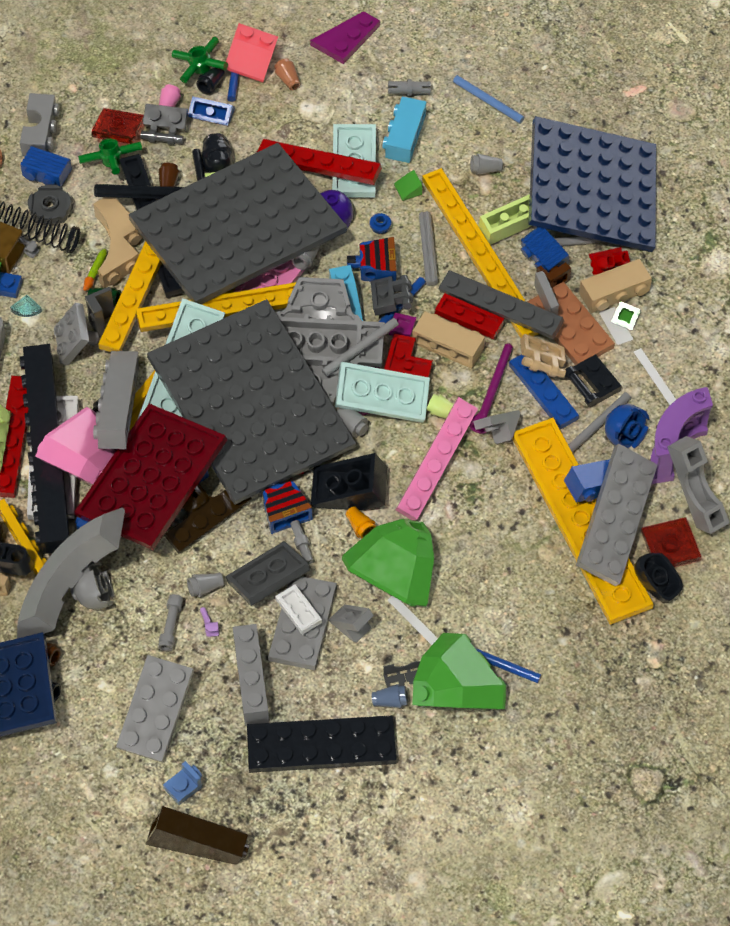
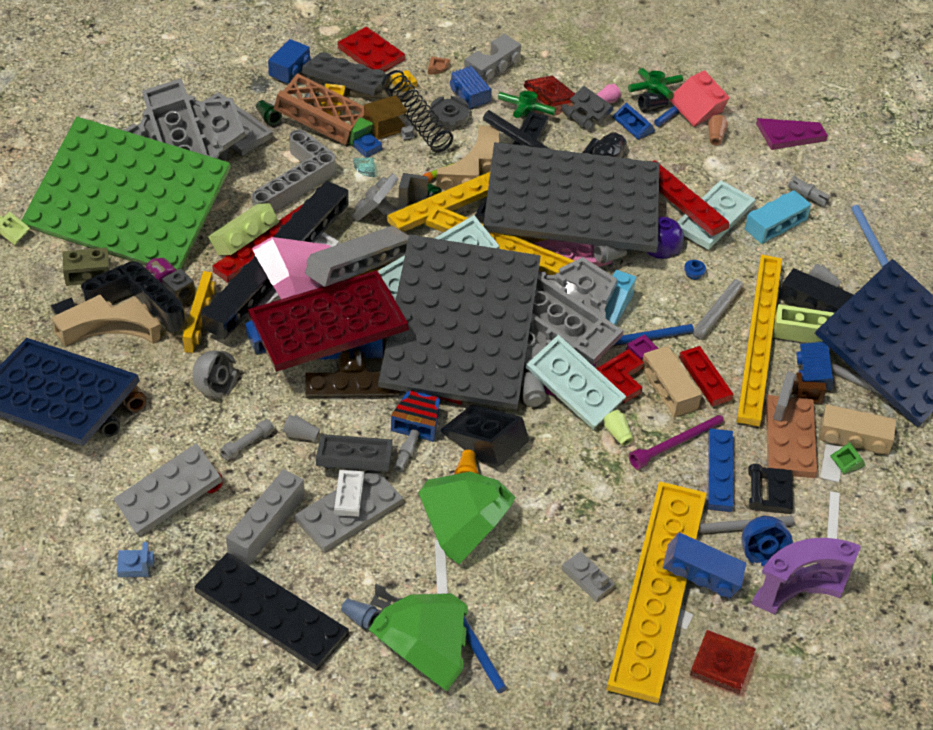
camera: 35 degrees right, 10 degrees down
light grey brick [17,508,125,638] -> none
dark brown slope [146,806,249,865] -> none
reddish brown cone [158,162,180,187] -> none
lavender hand [200,607,219,637] -> none
light grey bar [321,318,399,377] -> none
light grey slope [329,604,374,643] -> none
torso [347,237,396,282] -> none
dark grey plate [370,275,413,316] -> none
bright green slope [394,170,422,201] -> none
bright pink plate [395,397,478,521] -> none
dark grey plate [438,270,564,340] -> none
light grey slope [473,410,520,444] -> none
tan plate [520,334,566,378] -> none
light grey plate [576,444,657,586] -> none
red hips [589,247,630,276] -> none
black piece [634,553,683,602] -> none
light grey arch [667,436,729,534] -> none
none -> light grey plate [562,551,615,603]
none -> black brick [779,268,854,313]

